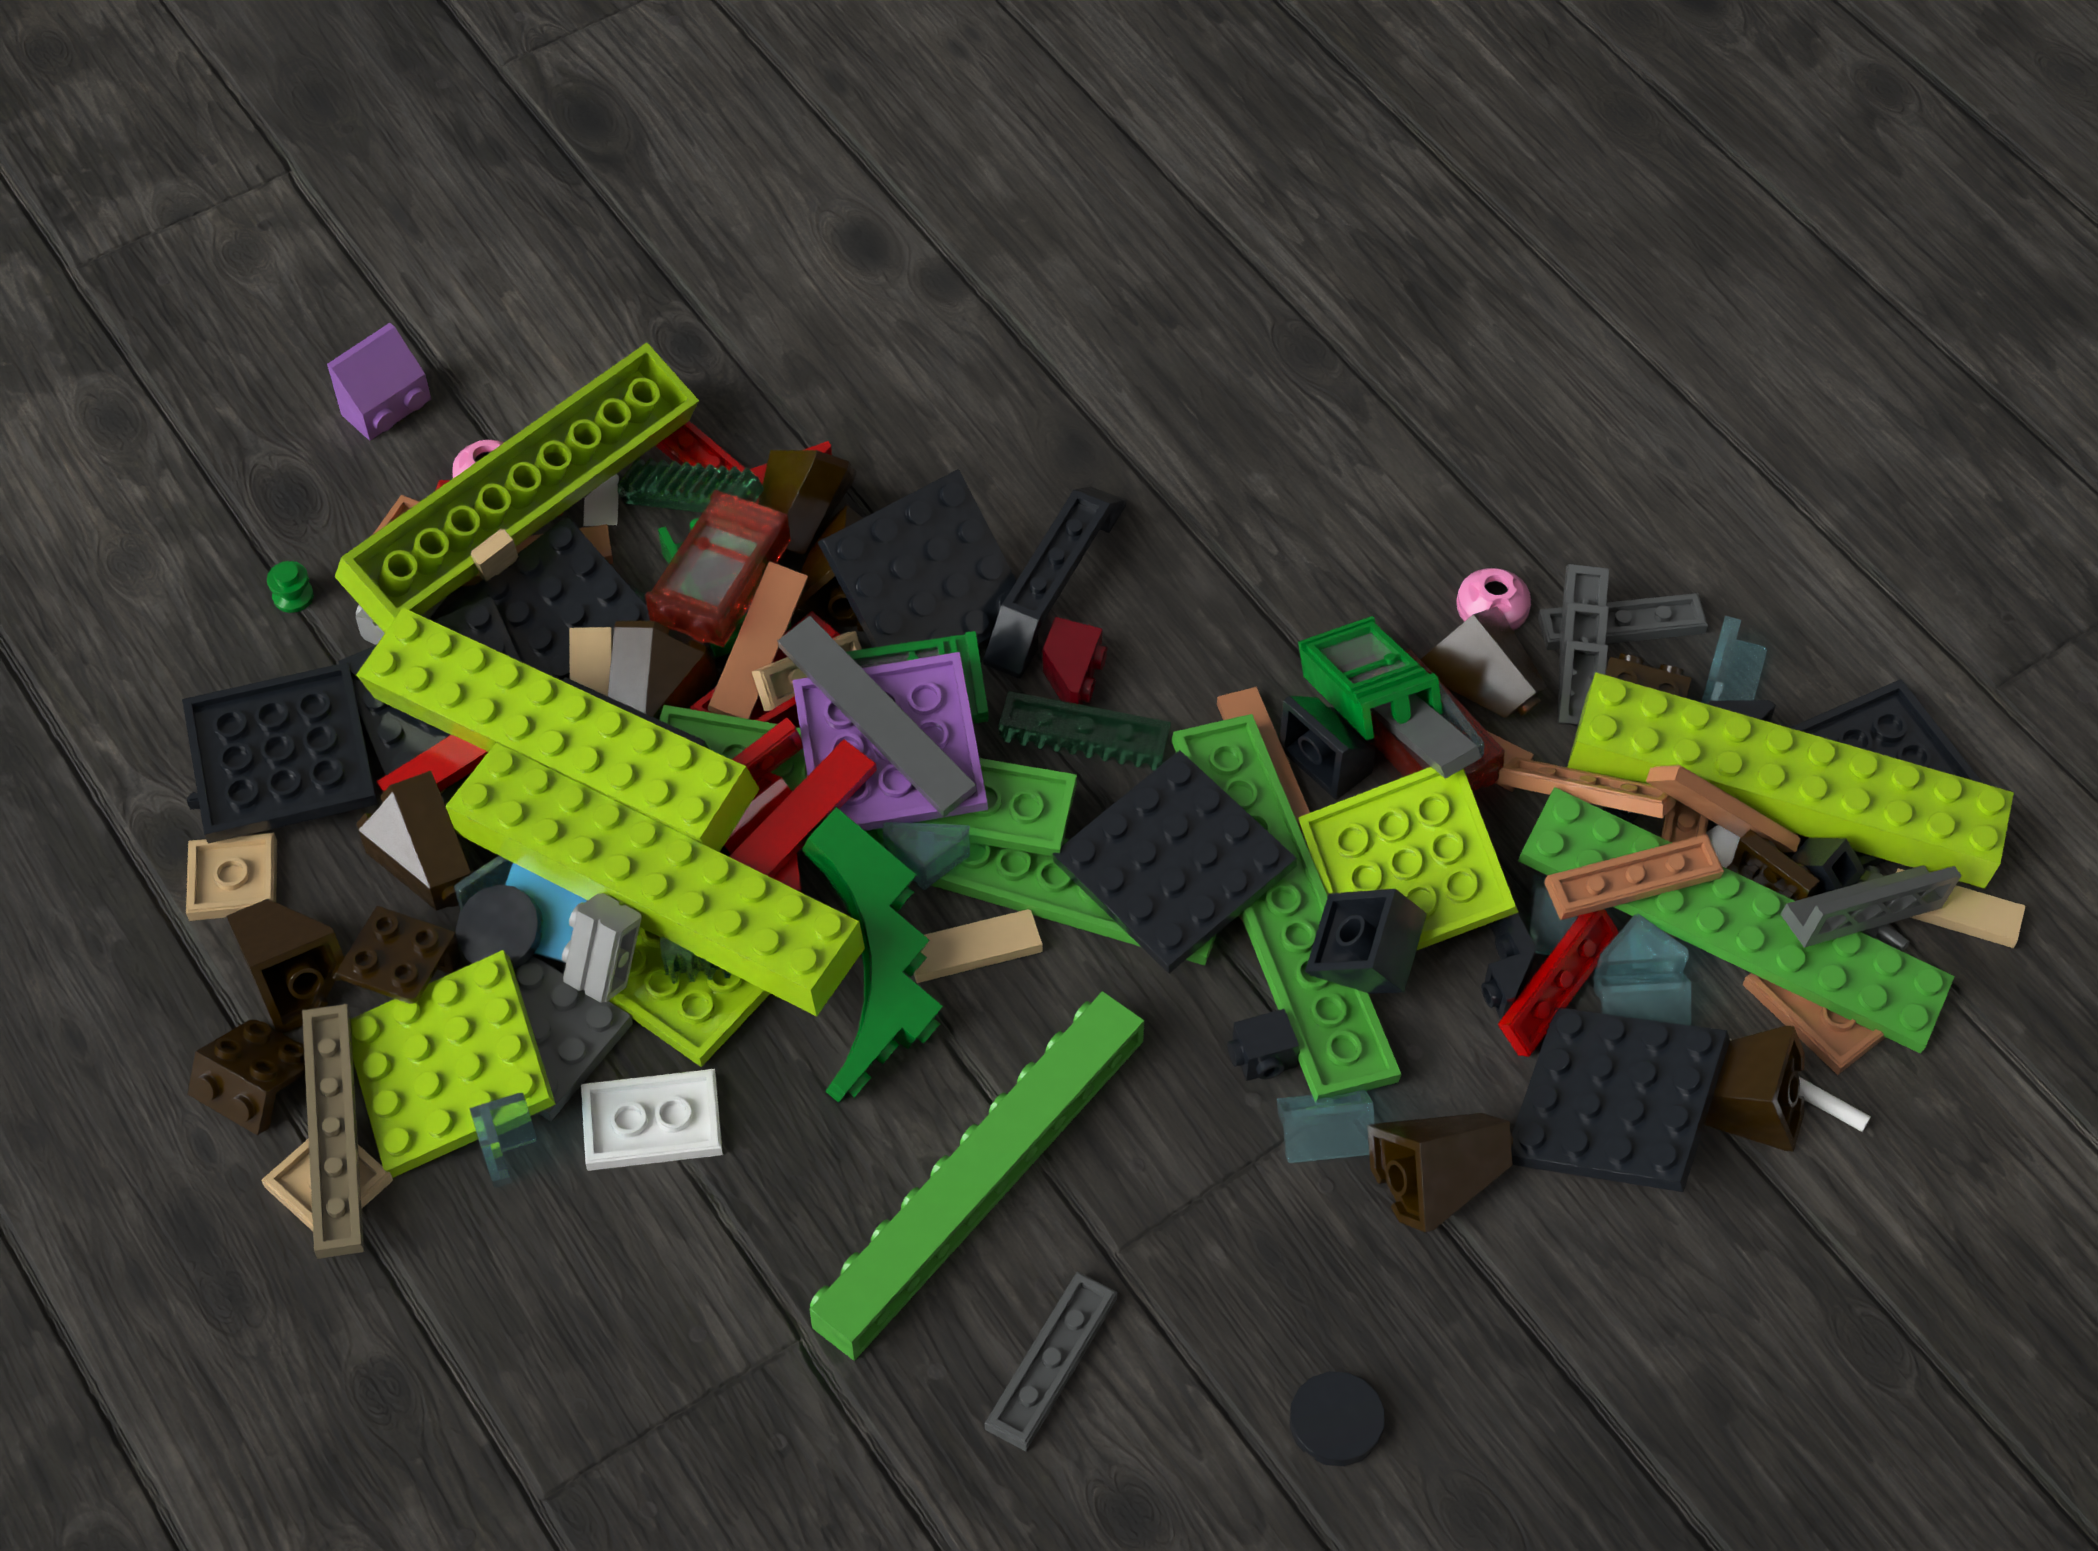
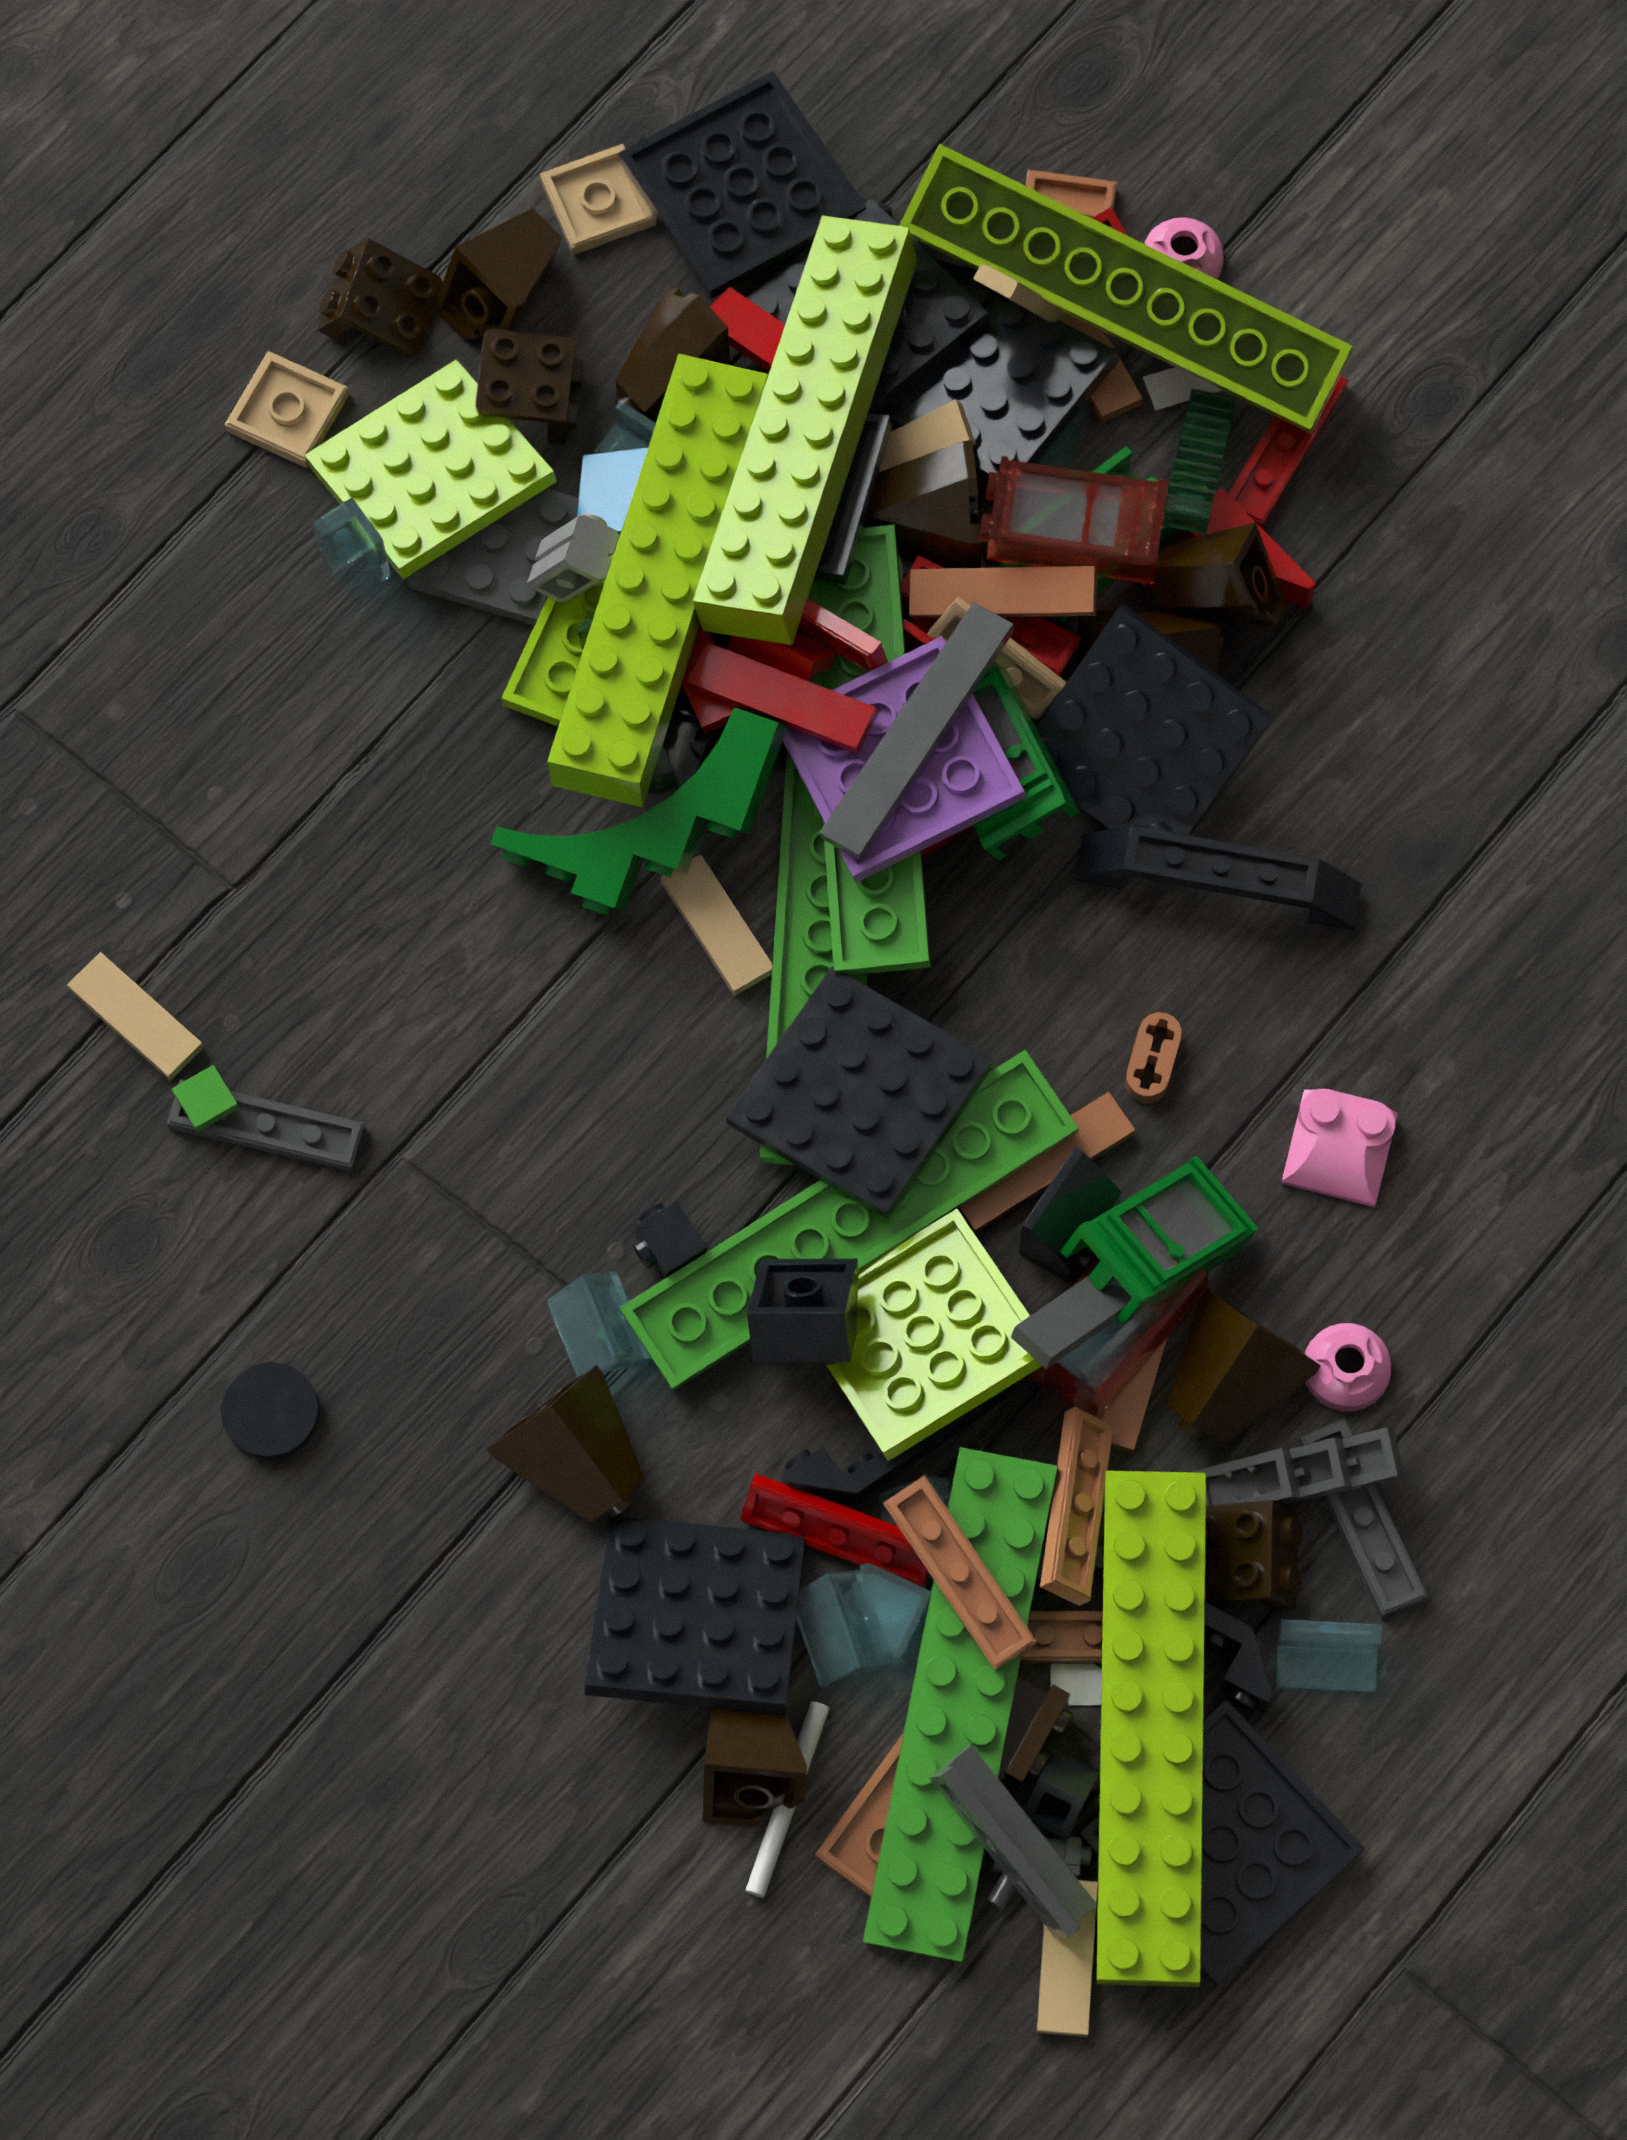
camera: 75 degrees right, 15 degrees up
green wheel [267,561,314,613] -> none
dark tan plate [302,1004,364,1259] -> none
medium lavender slope [327,323,431,441] -> none
black tile [456,884,543,970] -> none
white tile [581,1069,723,1171] -> none
bright green brick [809,991,1144,1361] -> none
clear light blue slope [882,822,970,890] -> none
clear green gear [999,691,1171,771] -> none
dark red slope [1043,617,1108,717] -> none
nougat tile [1646,765,1800,853] -> none
none -> tan tile [67,952,204,1081]
none -> bright green tile [172,1065,239,1133]
none -> nougat beam [1125,1012,1182,1104]
none -> bright pink slope [1281,1089,1398,1207]

